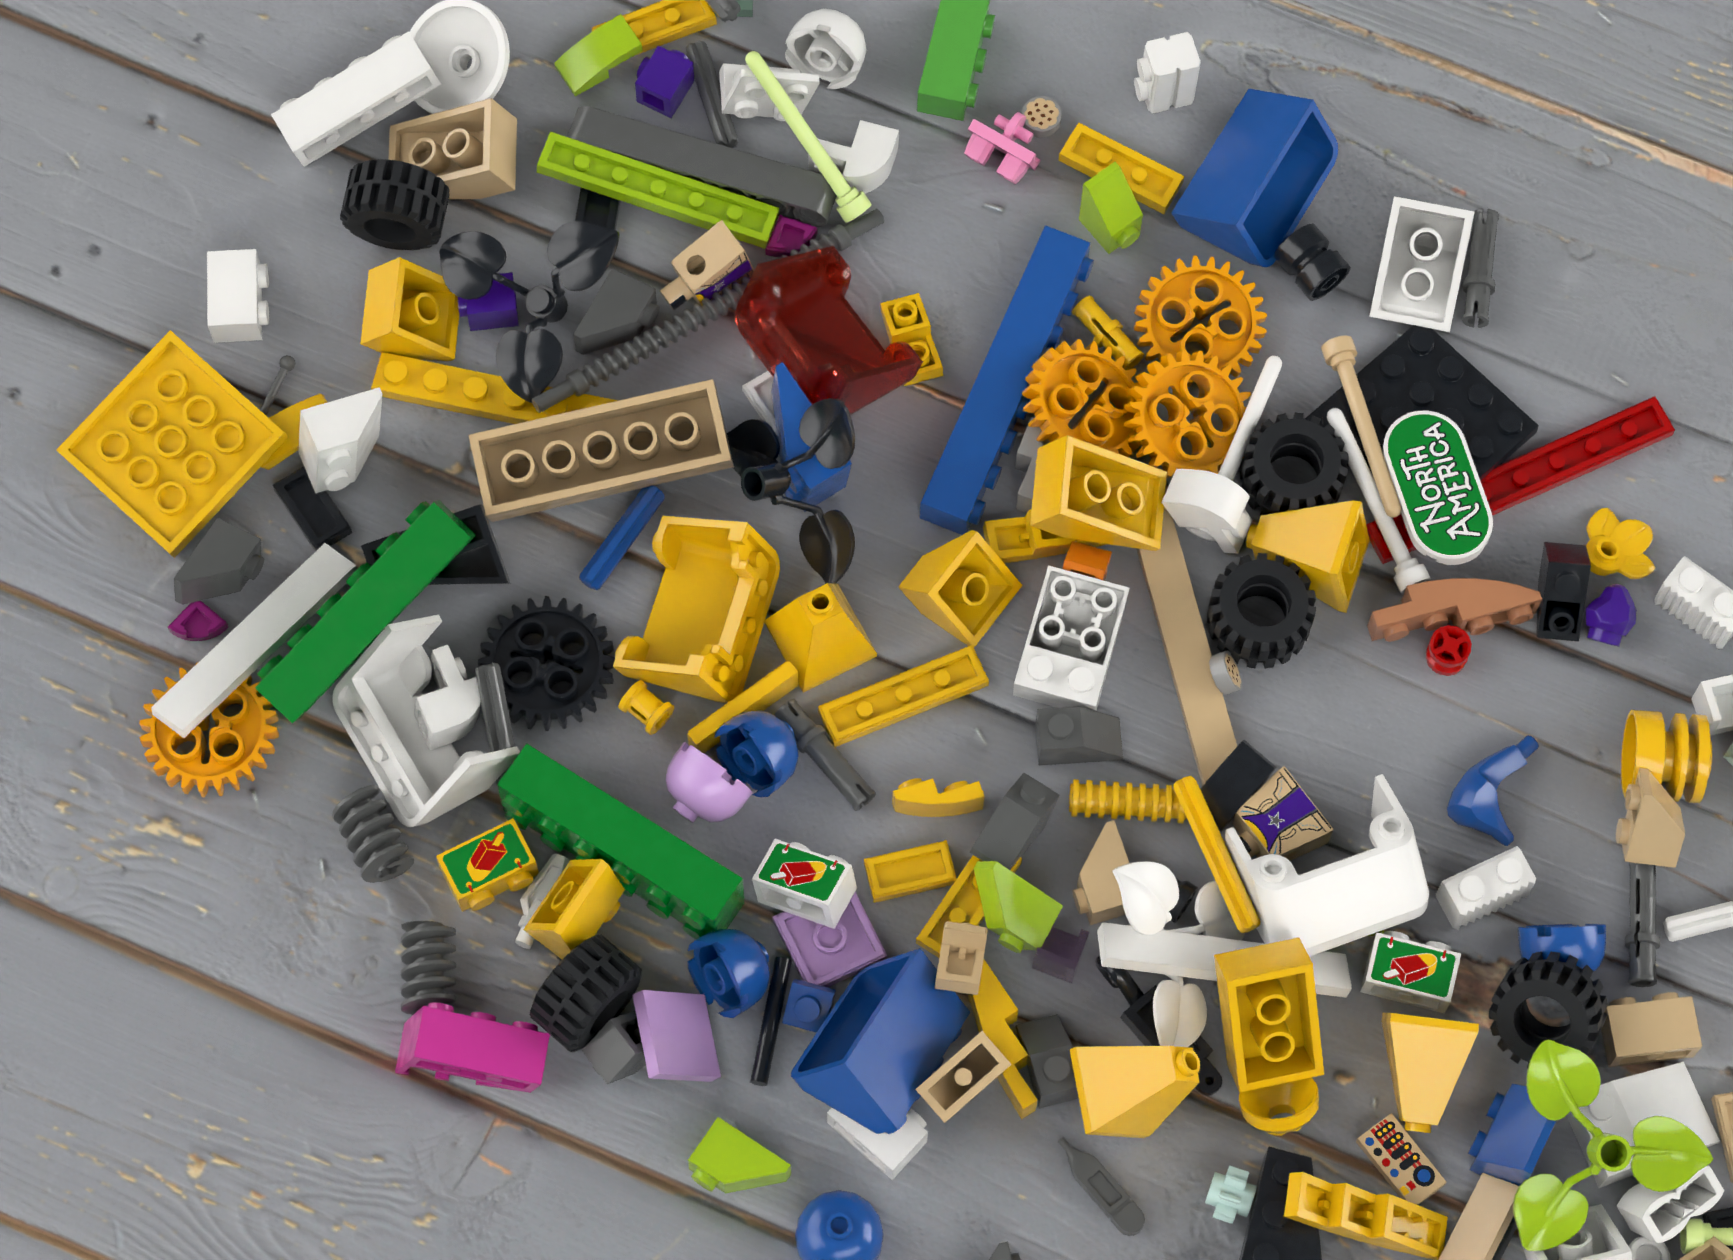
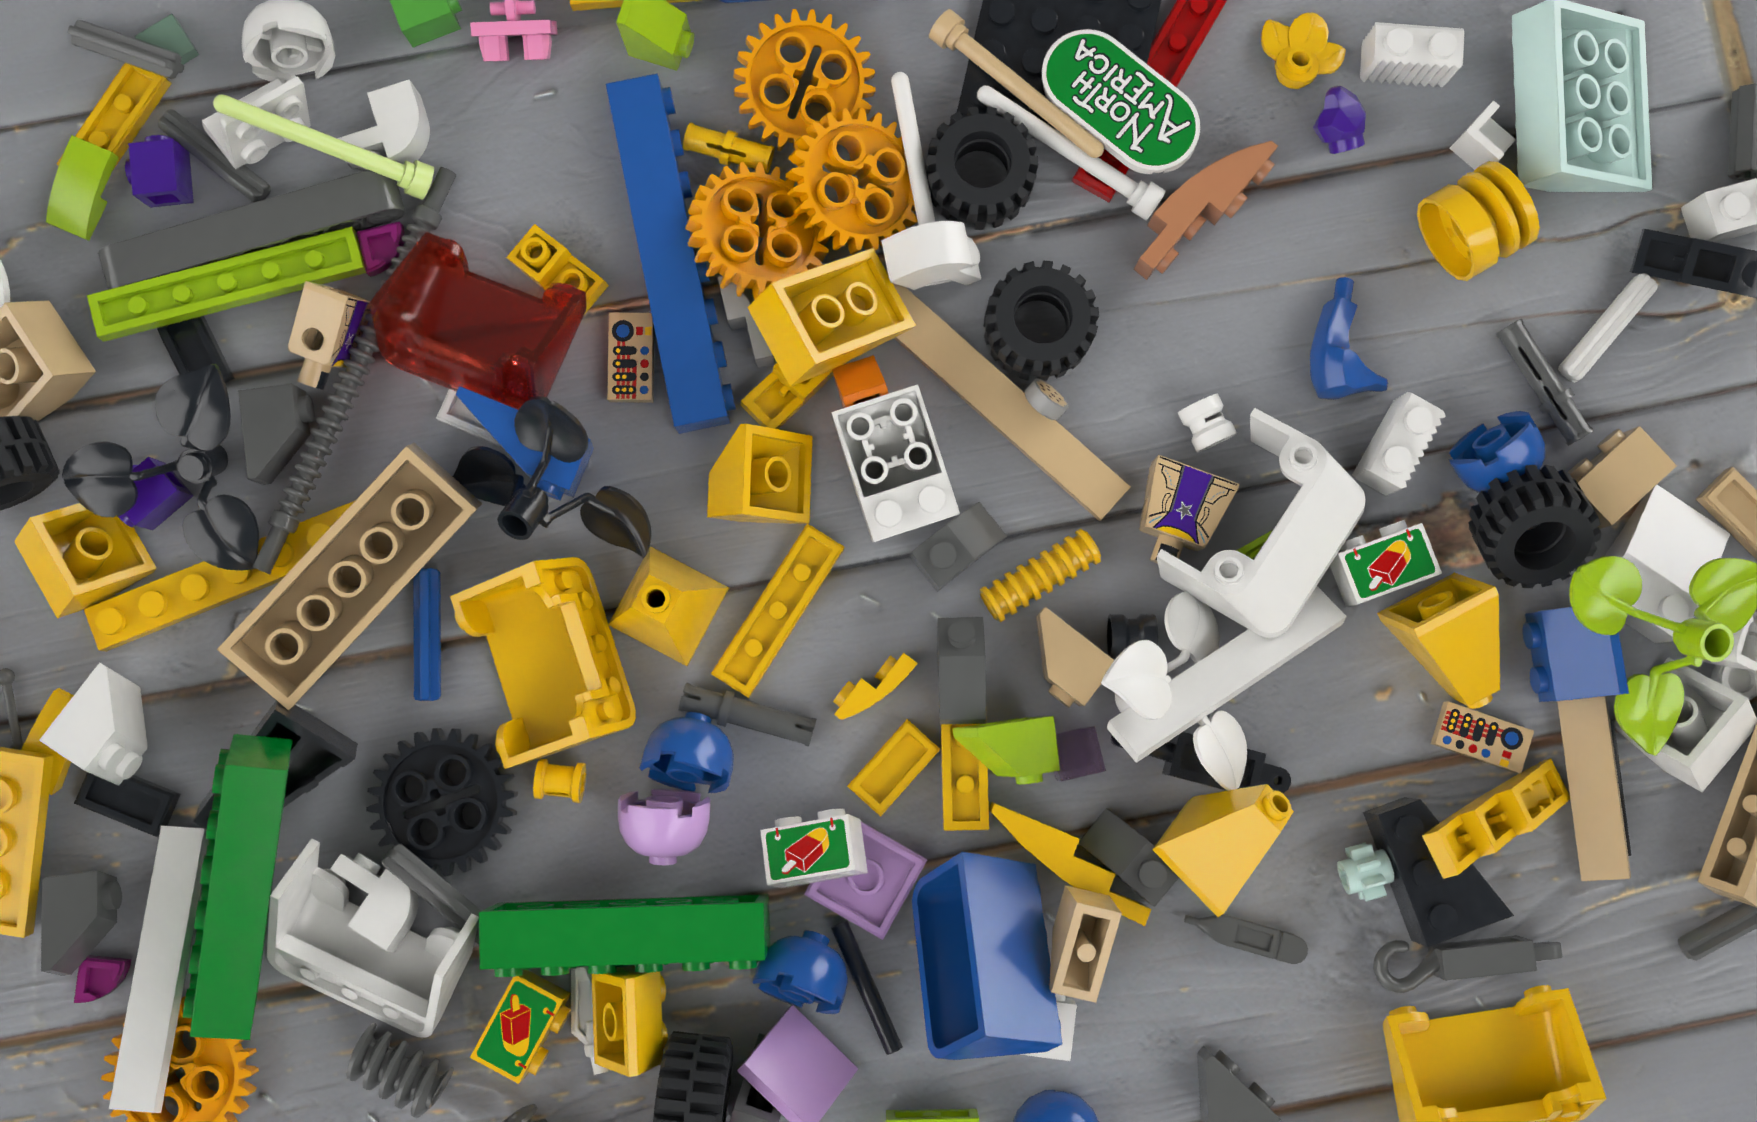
camera: 35 degrees left, 15 degrees up
yellow tile [687,661,799,753] -> none
blue plate [782,979,836,1033] -> none
tan bracket [935,921,988,995] -> none
yellow axle [1173,776,1261,933] -> none
black slope [1200,740,1277,834] -> none
yellow brick [1214,937,1324,1093] -> none
yellow piece [1239,1078,1319,1136] -> none
yellow slope [1246,500,1370,613] -> none
red wheel [1425,625,1472,676] -> none
black slope [1536,542,1591,642] -> none
tan slope [1616,768,1685,868] -> none
none -> tile [607,312,655,403]
none -> white wheel [1178,393,1237,453]

